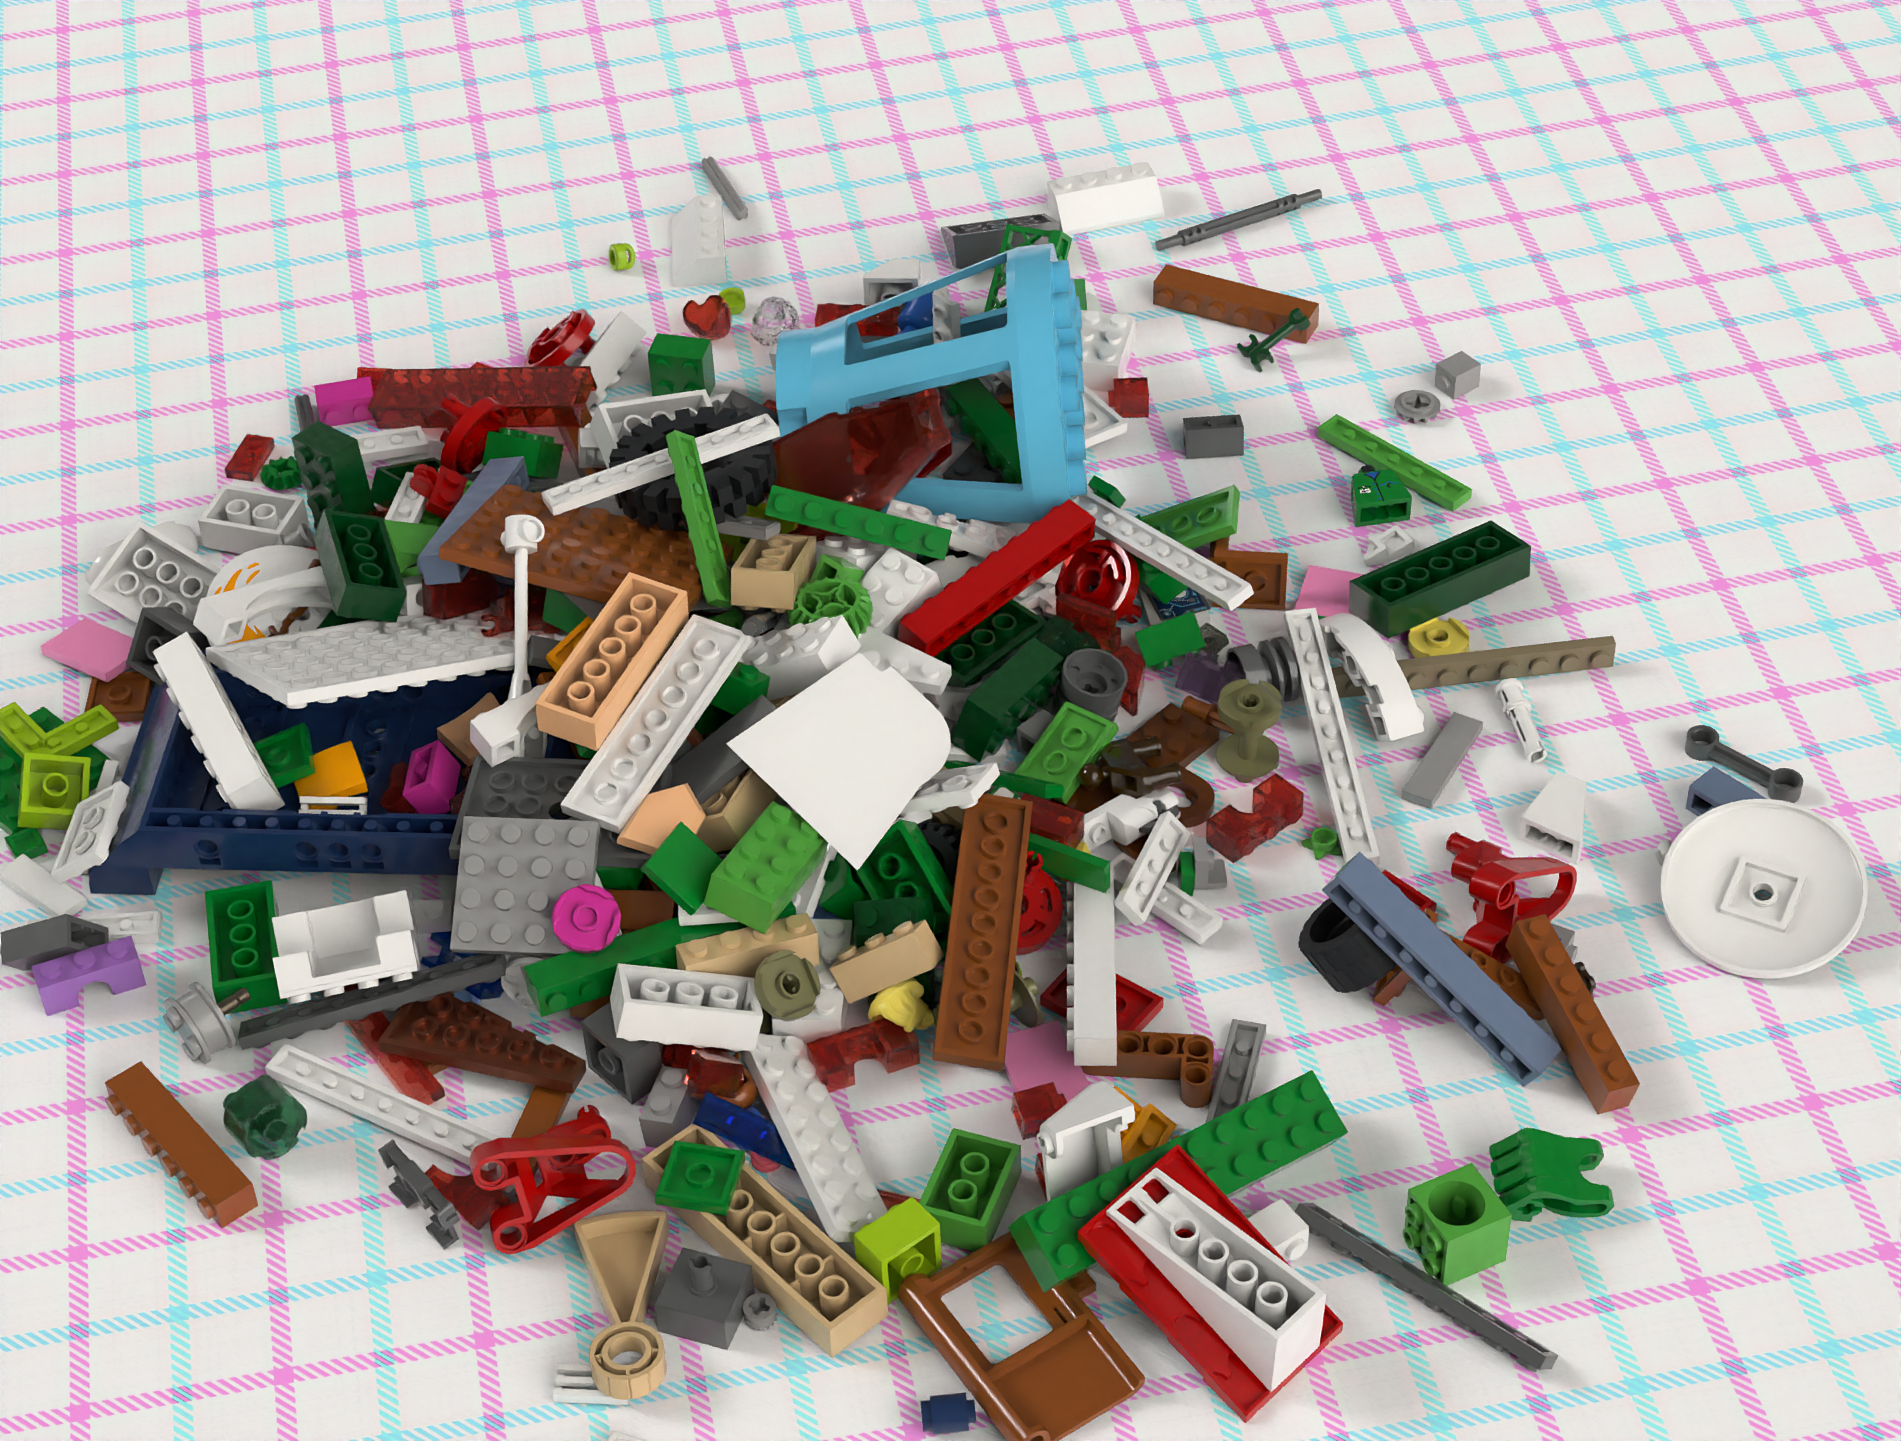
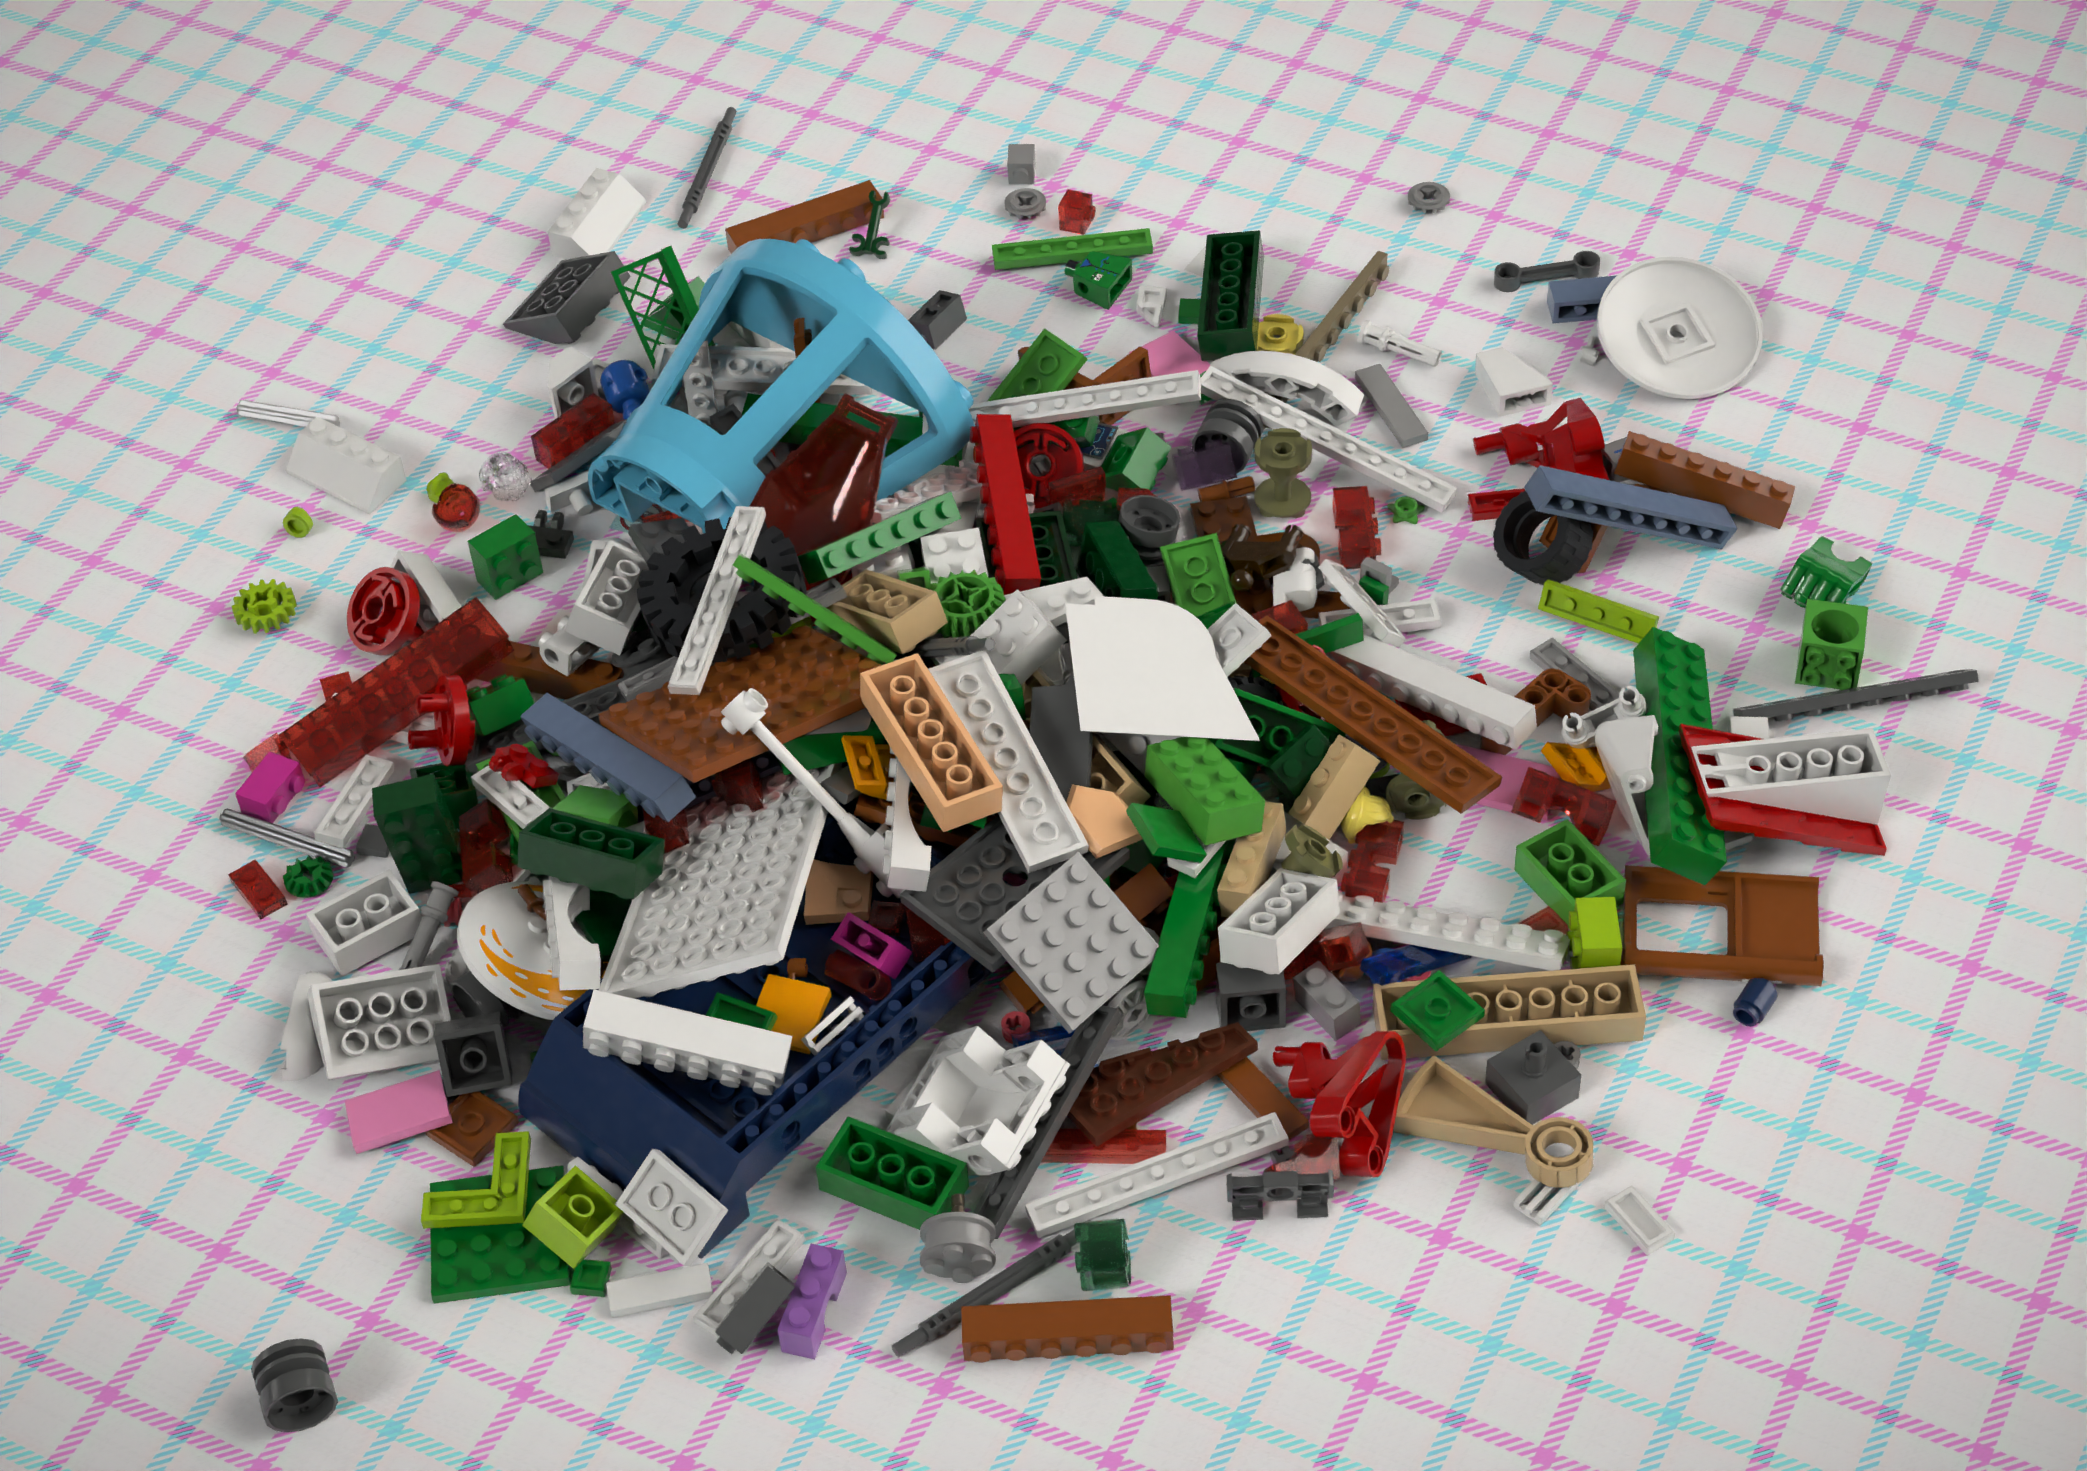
camera: 50 degrees left, 5 degrees up
clear red piece [481,614,561,637] -> none
dark pink tile [552,884,621,954] -> none
none -> lime gear [232,579,297,634]
none -> pearl dark grey hinge [528,510,574,559]
none -> dark orange hand [787,958,808,980]
none -> dark grey axle [891,1220,1096,1358]
none -> clear red brick [1058,189,1096,235]
none -> light grey gear [1408,182,1450,213]
none -> lime plate [1538,579,1659,644]
none -> white connector [1562,686,1647,749]

